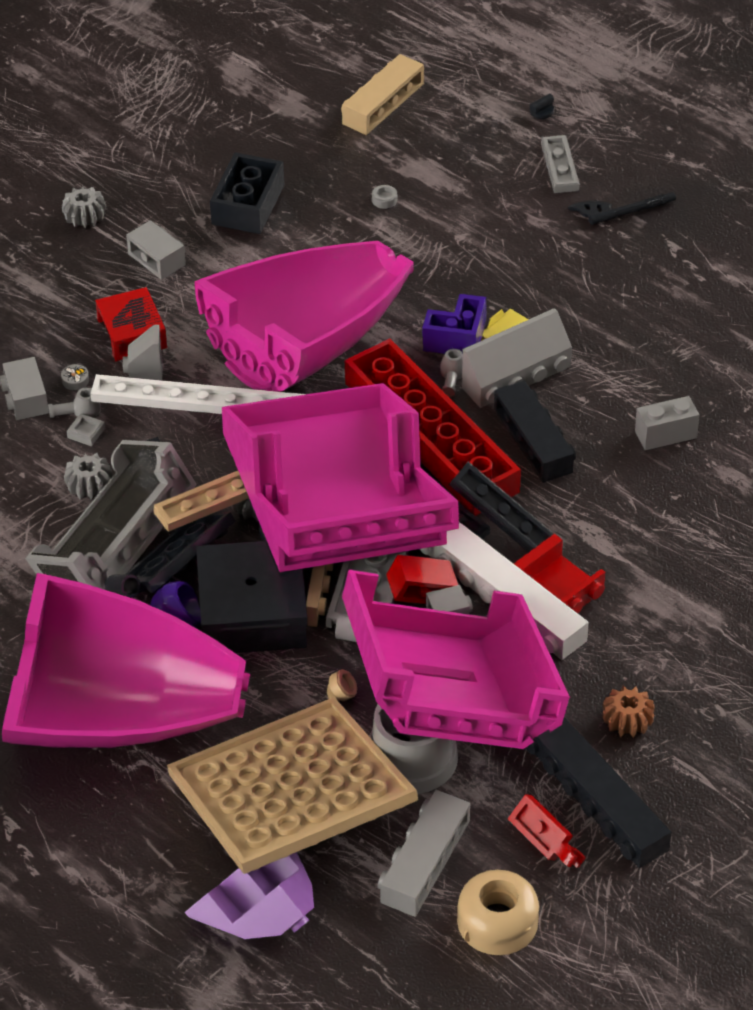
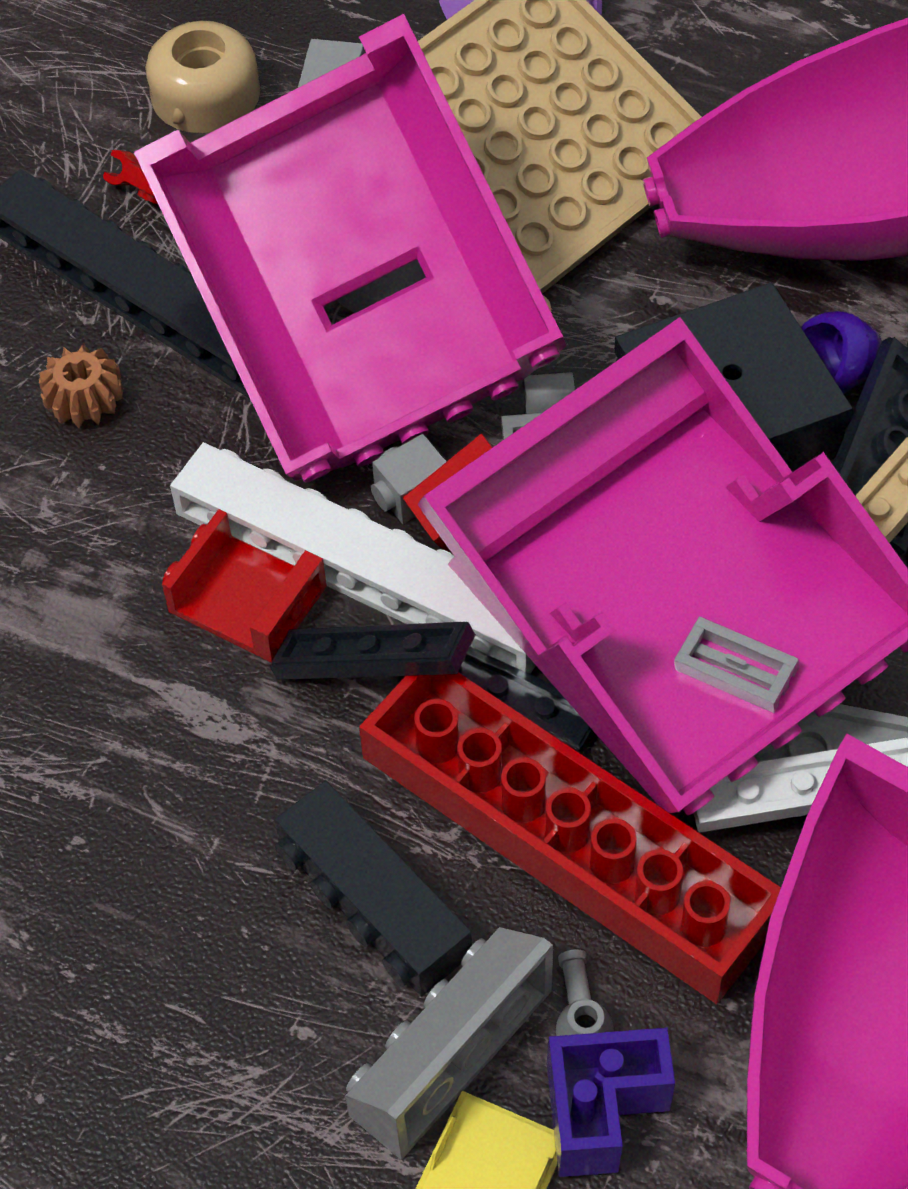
camera: 165 degrees right, 10 degrees up
light grey brick [635,396,700,450] -> none
none -> light grey tile [674,616,799,713]

